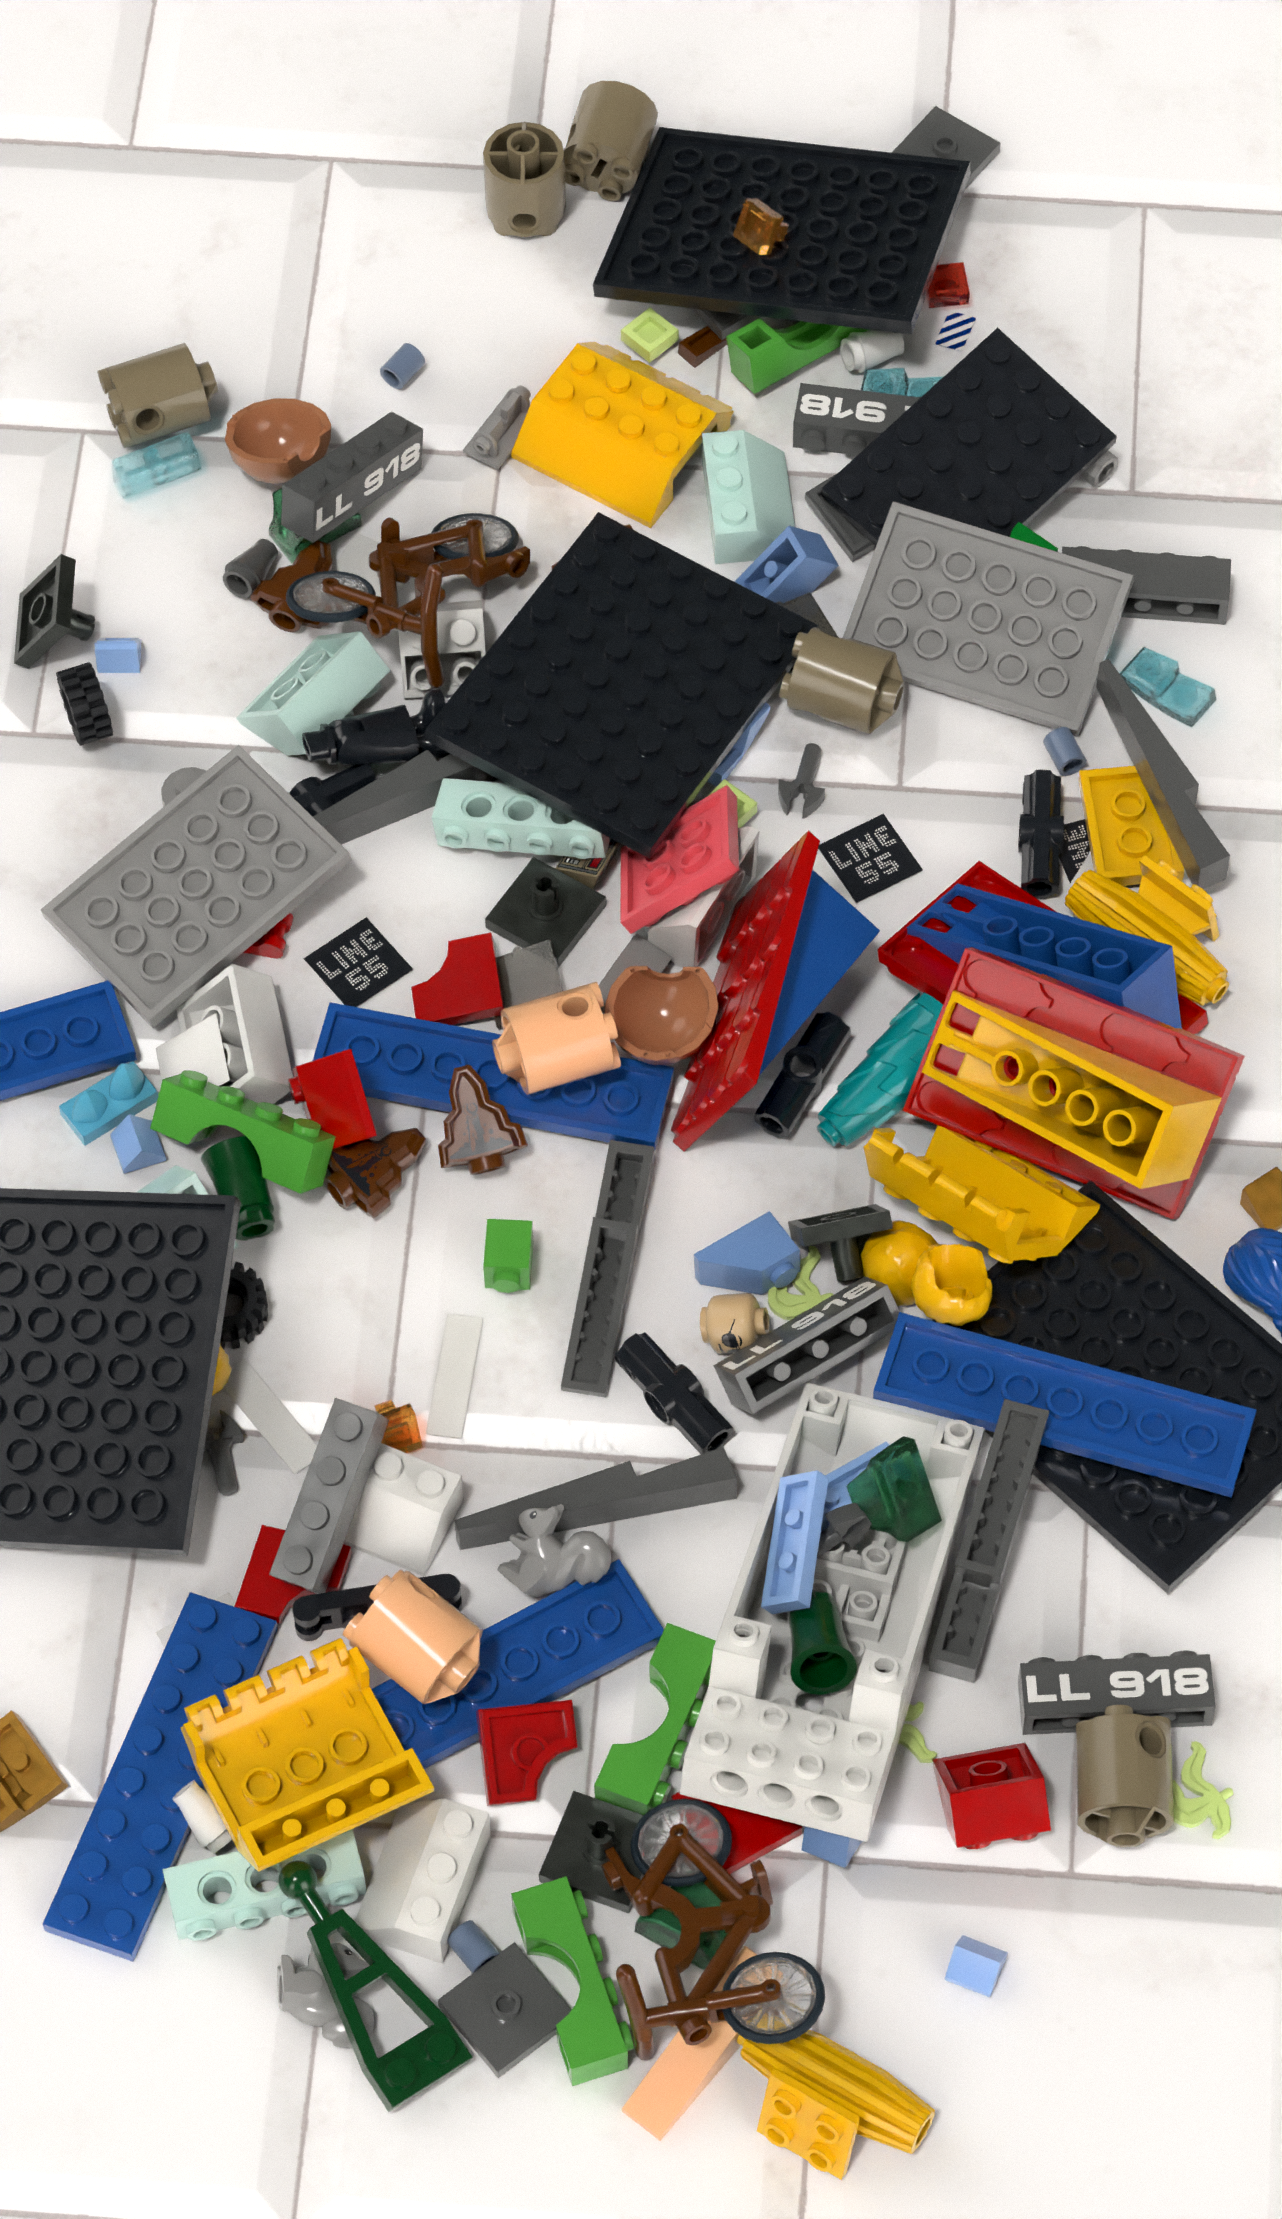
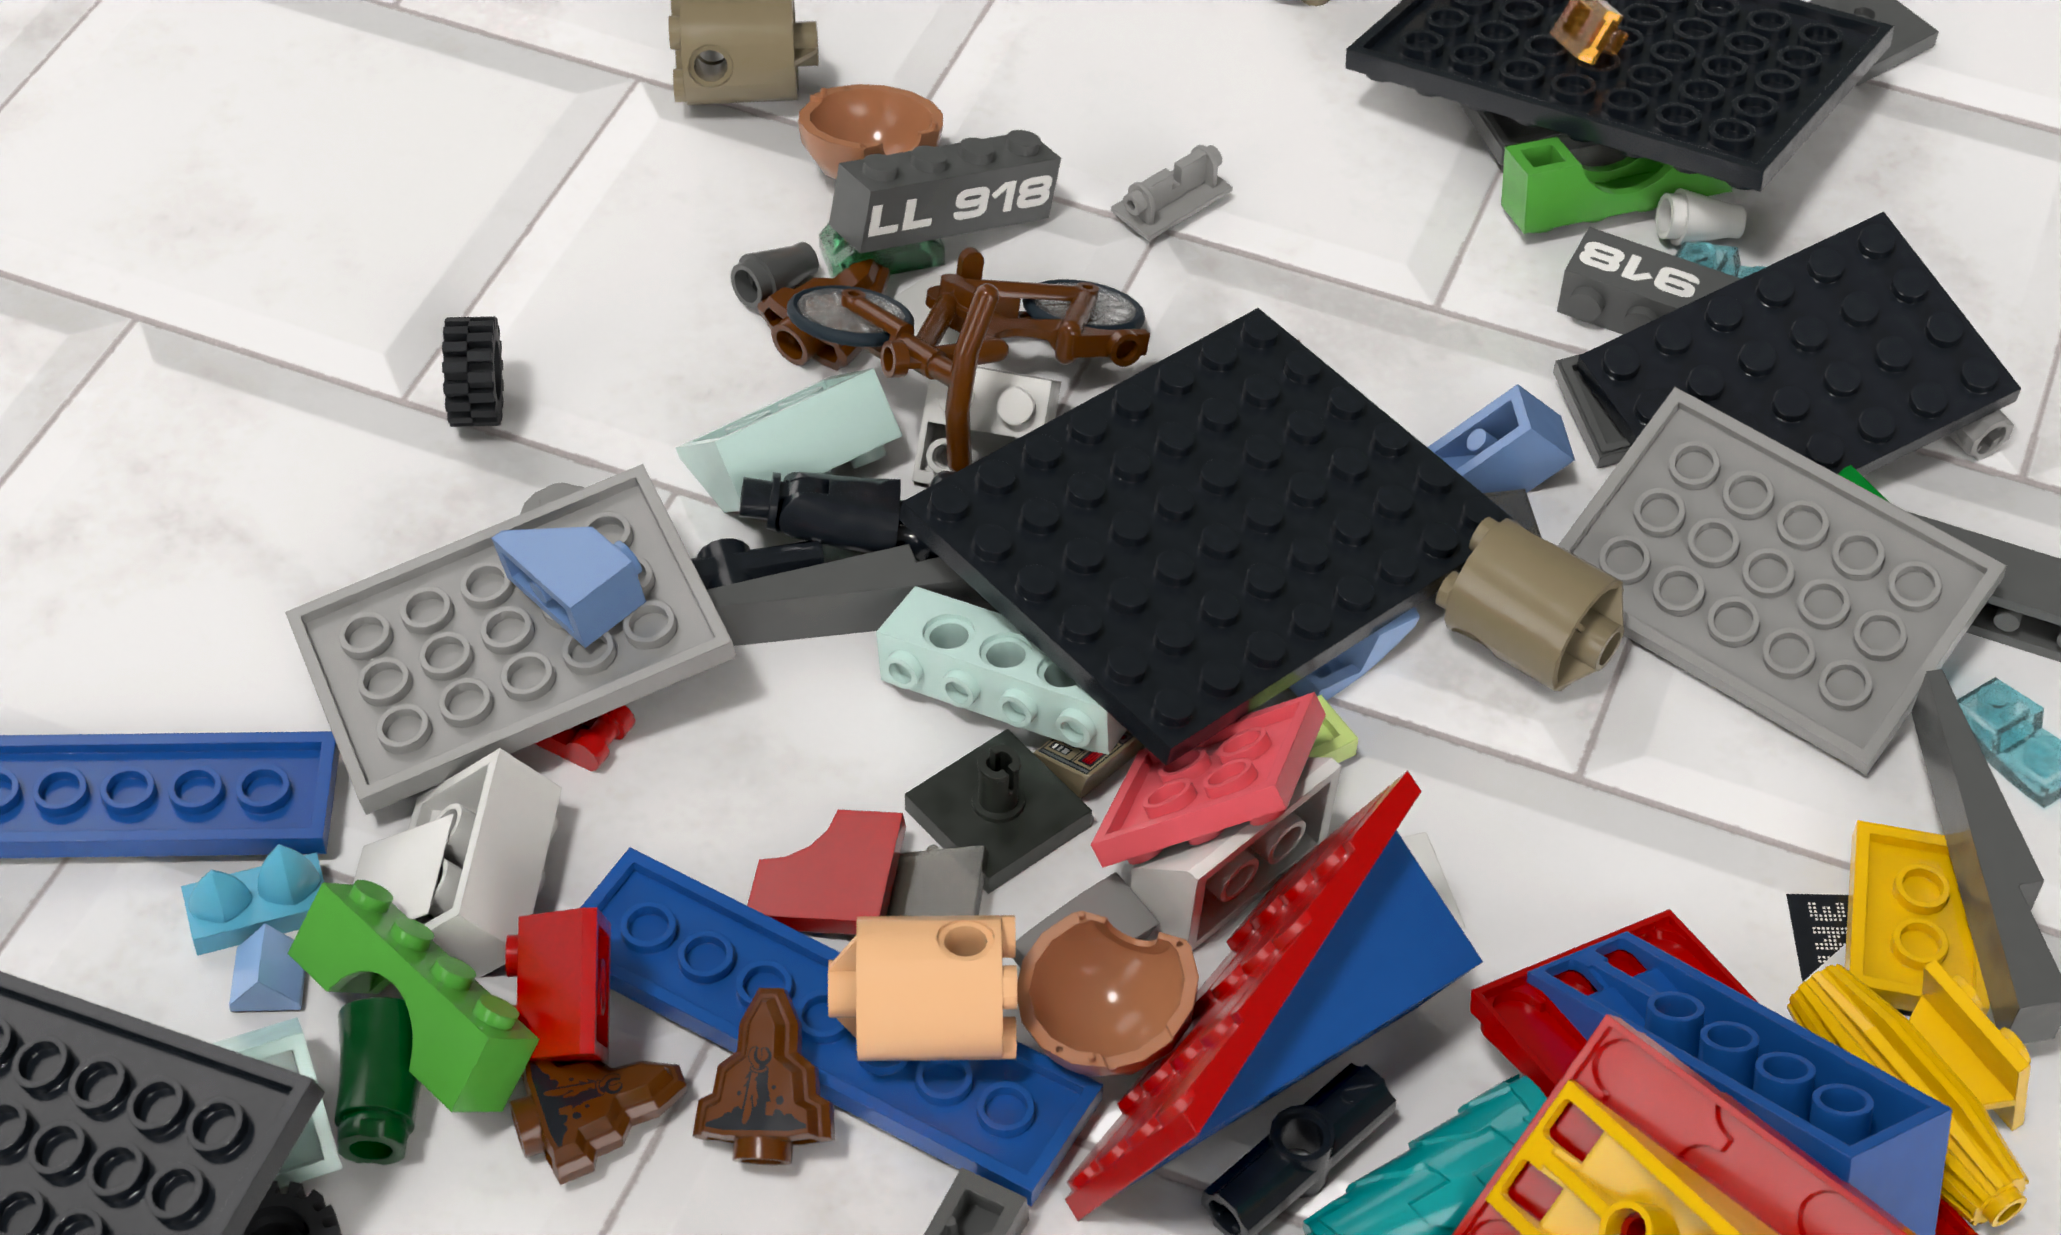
camera: 15 degrees right, 10 degrees down
pearl dark grey tile [14,554,95,669] -> none
light blue slope [95,638,141,673] -> none
clear light blue brick [112,432,201,499] -> none
black sticker [303,917,413,1007] -> none
sand blue hinge [380,343,425,389] -> none
yellow slope [511,342,734,528] -> none
yellowish green plate [621,307,679,363] -> none
reddish brown piece [678,326,727,368] -> none
light aqua slope [702,430,795,564] -> none
dark grey bar [778,743,825,819] -> none
black sticker [818,814,923,903] -> none
clear red plate [926,262,970,308] -> none
sticker [935,310,976,352] -> none
black piece [1018,770,1064,899] -> none
sand blue hinge [1043,727,1087,776] -> none
none -> medium blue slope [492,526,646,648]

